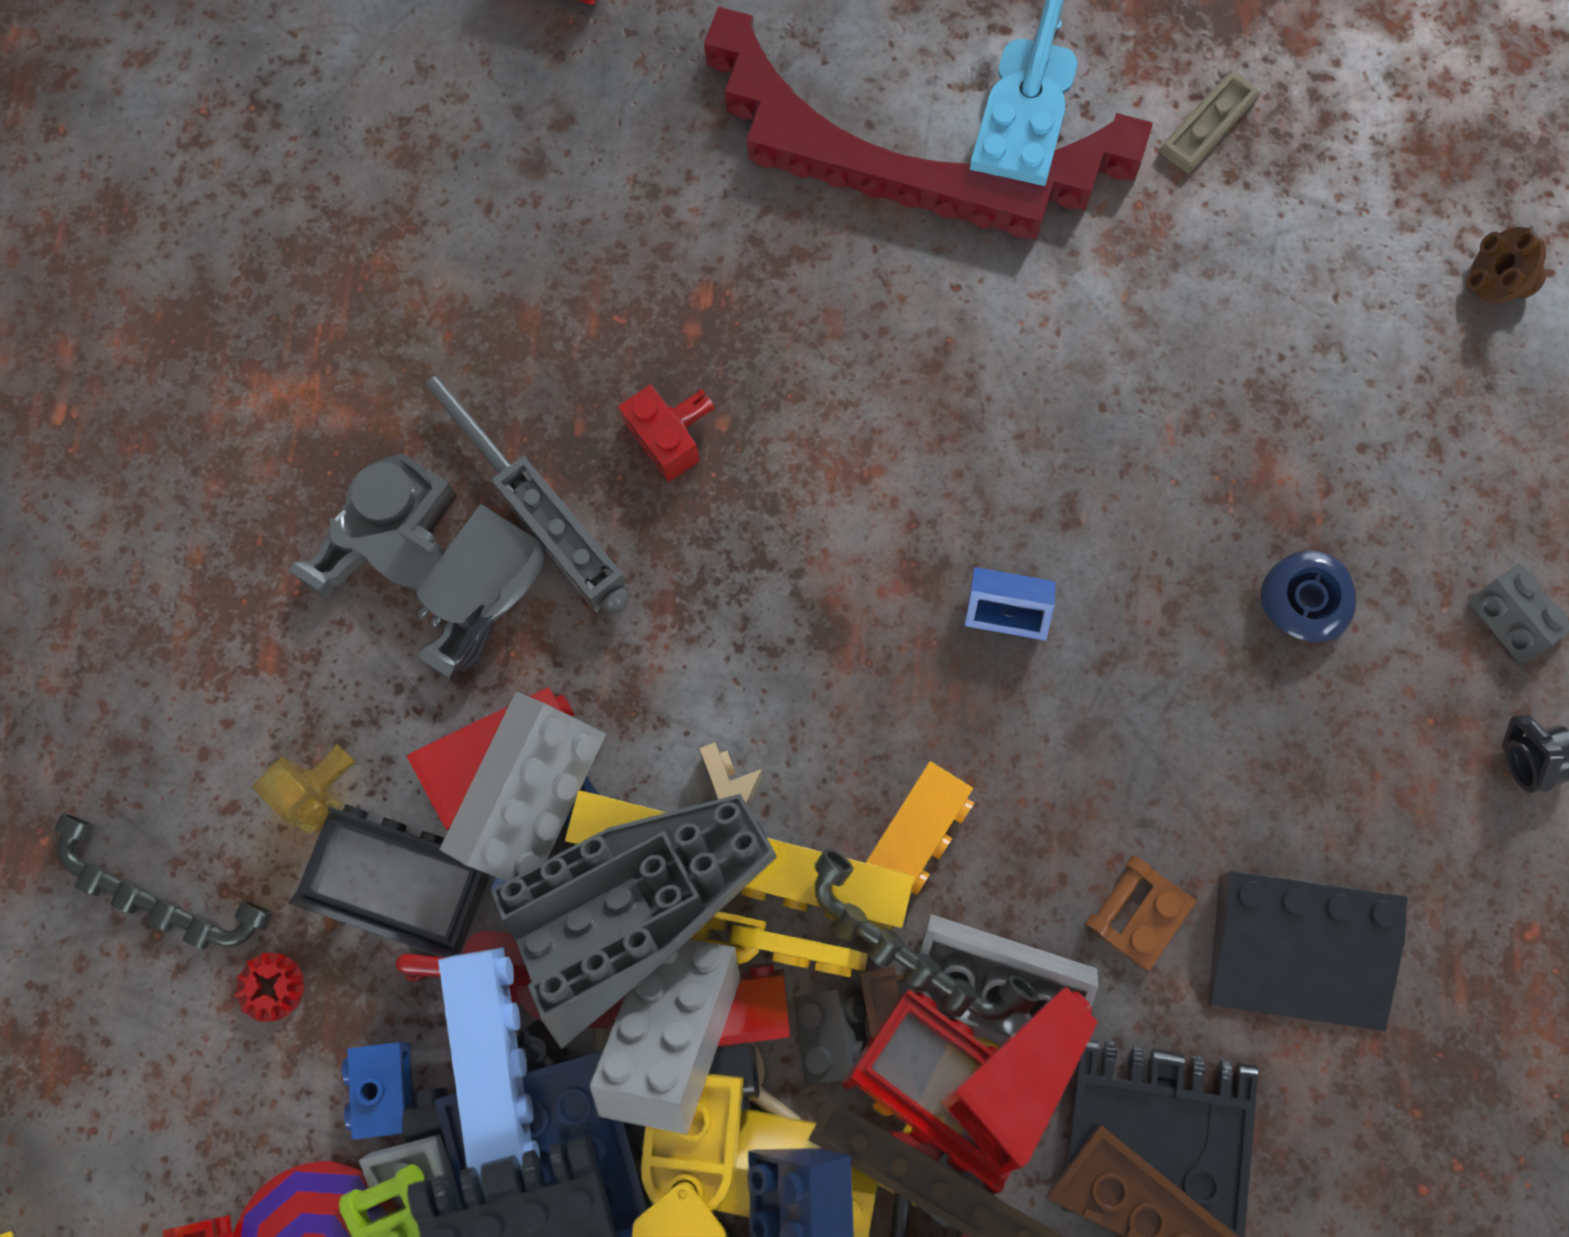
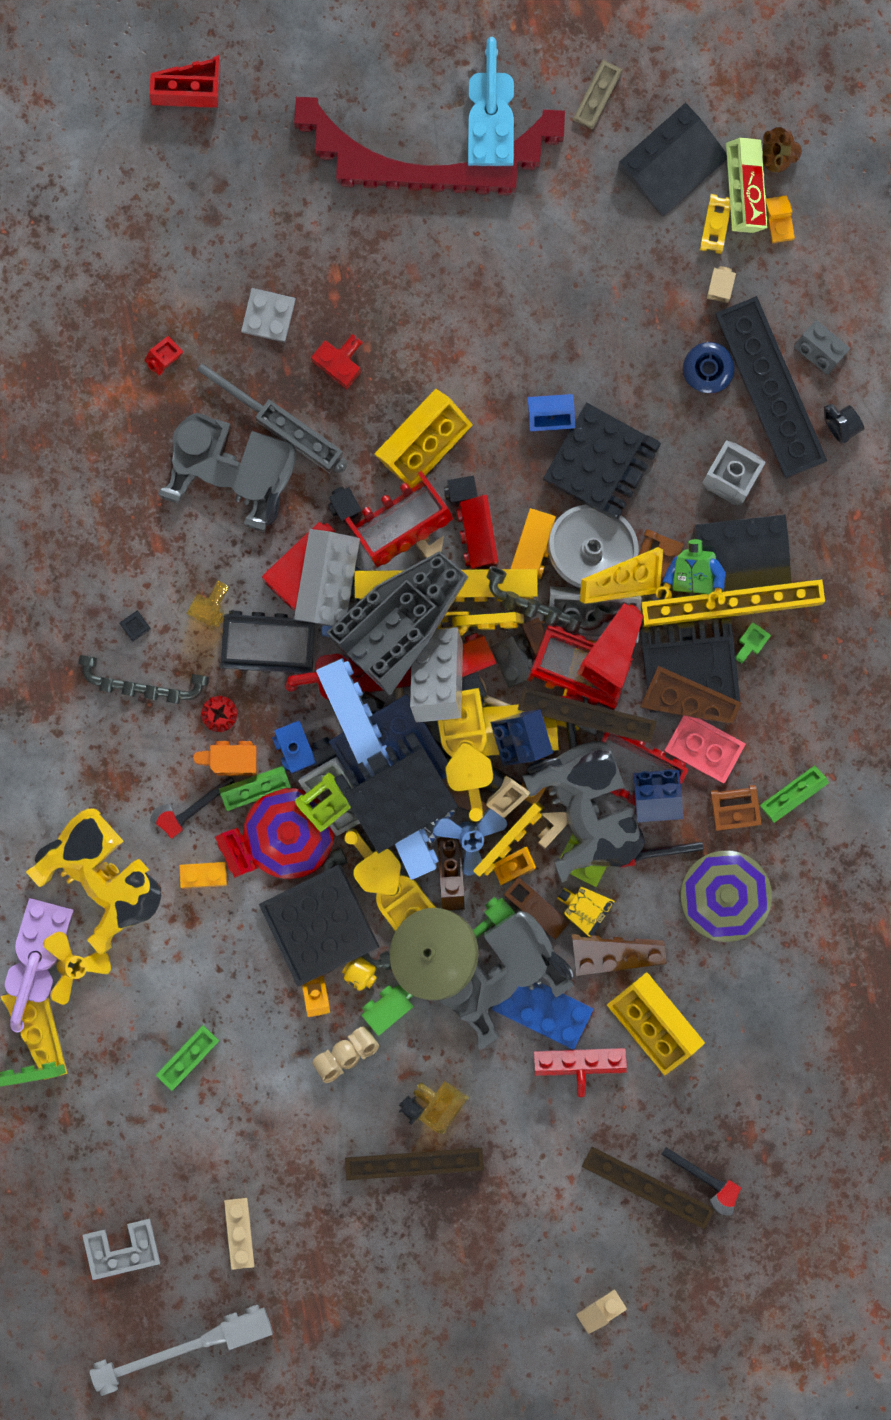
camera: 25 degrees left, 10 degrees up
none -> black tile [119,610,151,642]
none -> red bracket [145,336,184,376]
none -> piece [150,776,235,839]
none -> orange hinge [193,741,258,776]
none -> bright green plate [219,766,291,811]
none -> light grey plate [241,288,296,343]
none -> black brick [328,486,362,524]
none -> window [345,471,453,568]
none -> yellow slope [375,389,473,488]
none -> black brick [444,475,478,505]
none -> red slope [456,495,498,570]
none -> black hinge [543,402,661,520]
none -> light grey dish [548,505,639,588]
none -> yellow wing [580,547,663,604]
none -> black slope [618,102,727,216]
none -> yellow brick [641,579,825,627]
none -> torso [656,539,726,605]
none -> yellow plate [700,194,731,254]
none -> light grey slope [702,440,766,505]
none -> tan brick [707,266,736,303]
none -> black plate [715,296,827,479]
none -> yellowish green brick [726,138,767,233]
none -> bright green plate [735,622,771,664]
none -> light orange slope [765,195,795,243]

